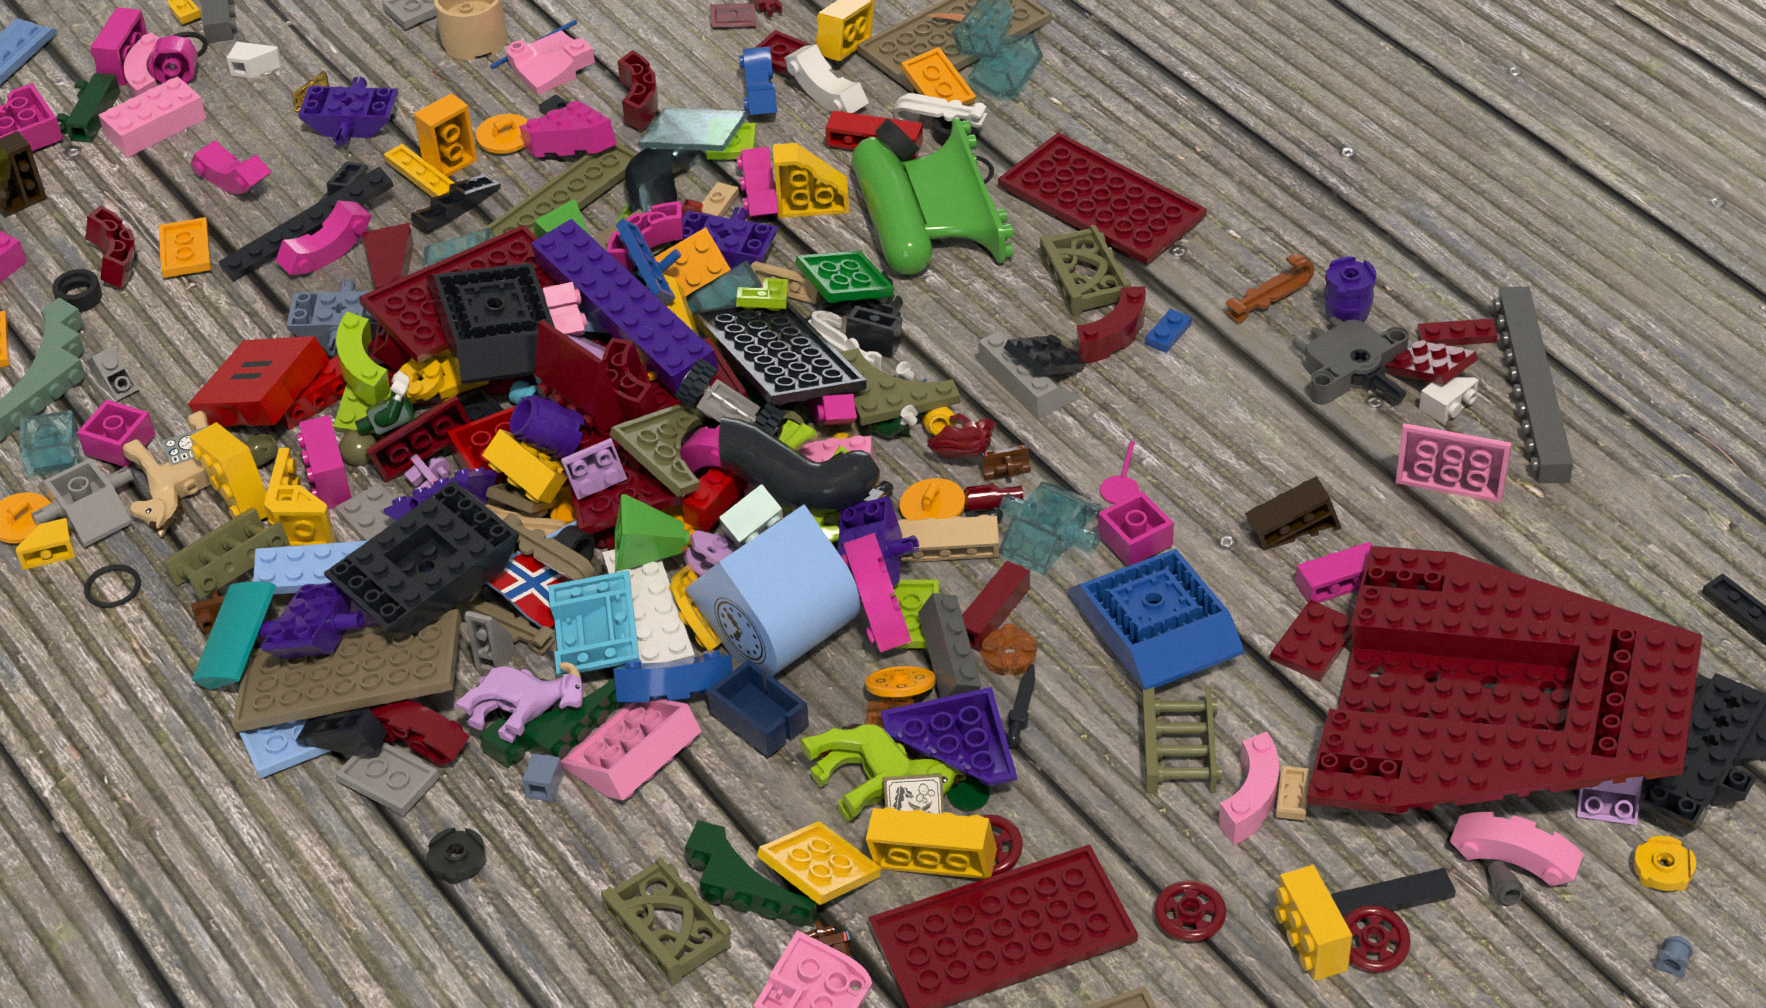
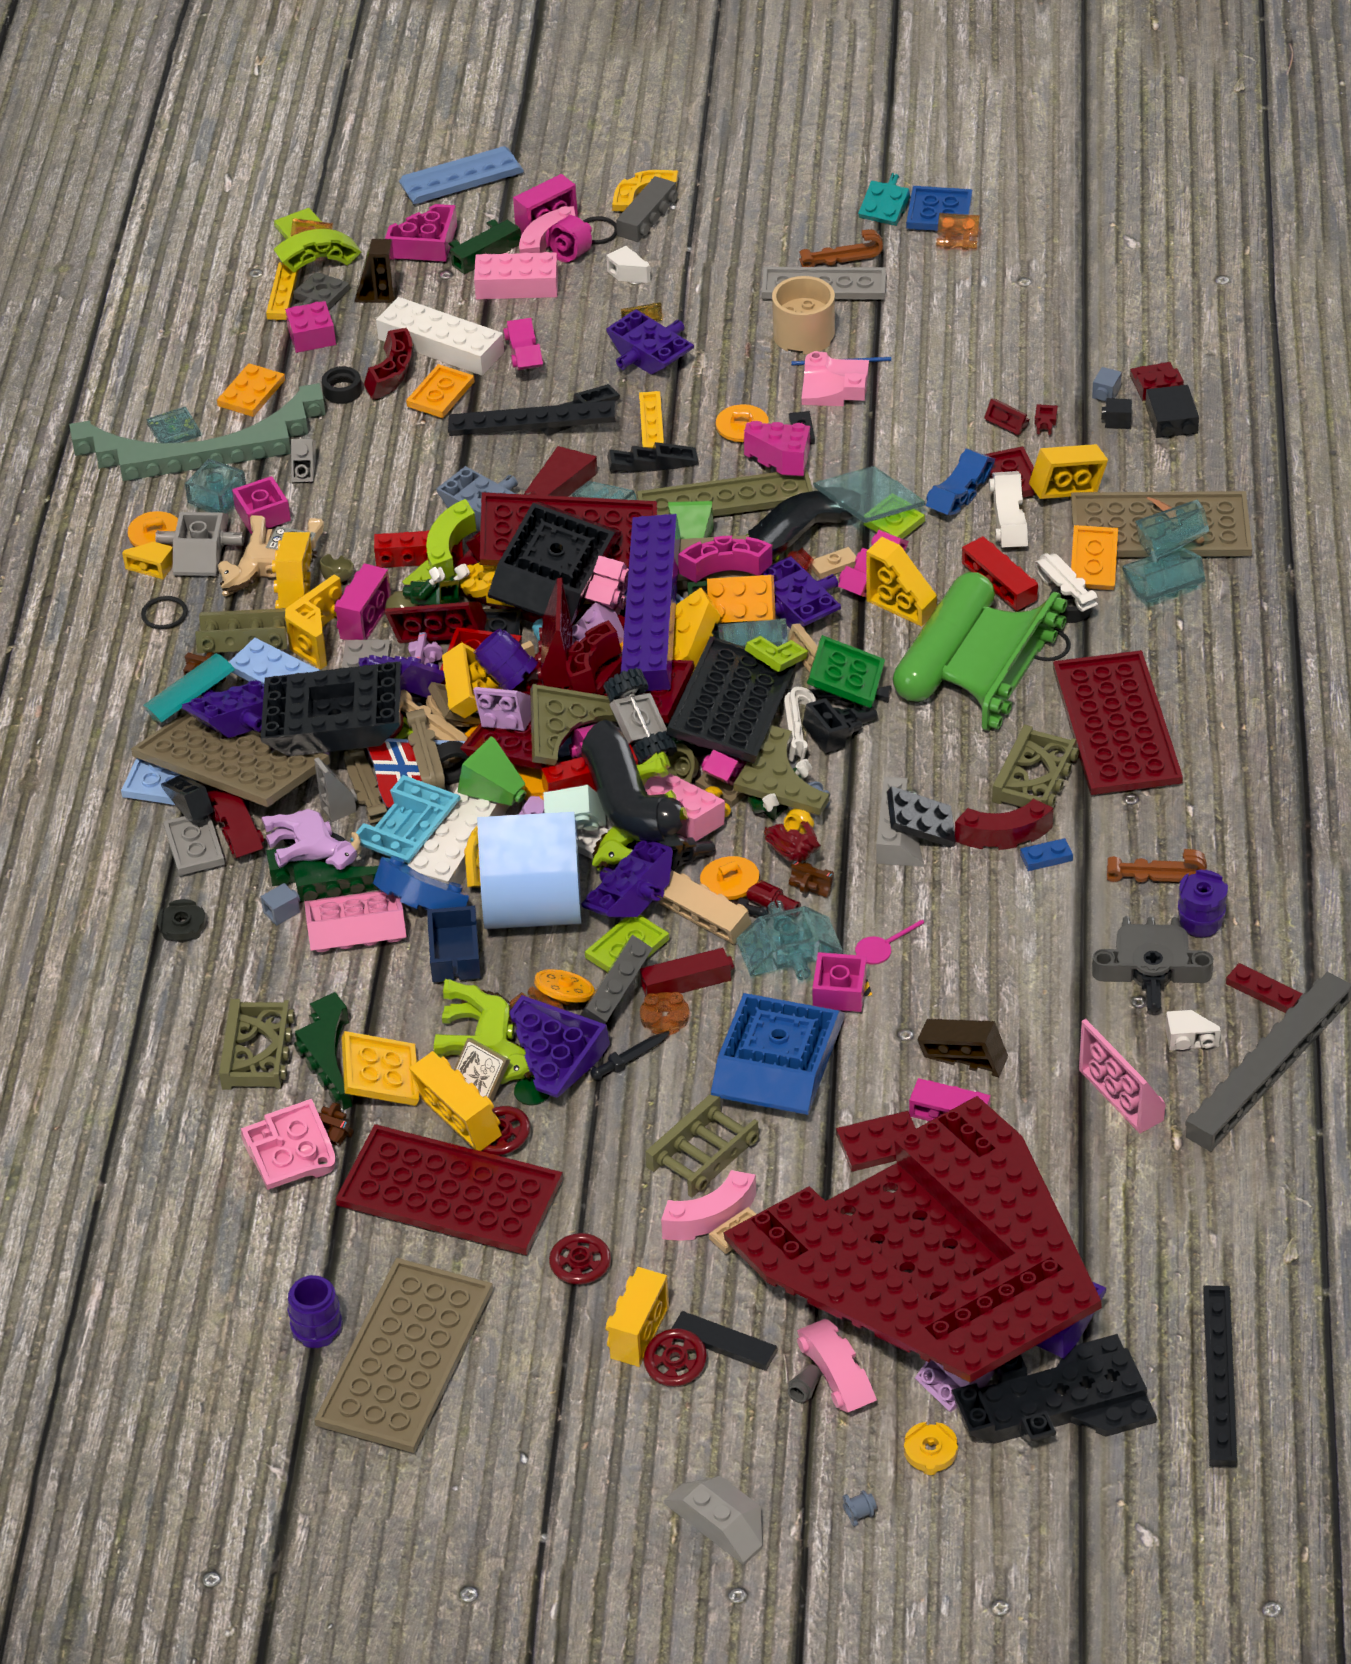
camera: 40 degrees right, 0 degrees up
red tile [188,336,330,427] -> none
dark pink brick [275,201,372,275] -> none
light orange brick [414,93,478,177] -> none
blue plate [616,218,682,304] -> none
dark red brick [617,50,658,131] -> none
dark pink brick [841,533,912,652] -> none
black tyre [875,118,920,161] -> none
dark red plate [1386,340,1478,384] -> none
none -> white brick [376,297,504,376]

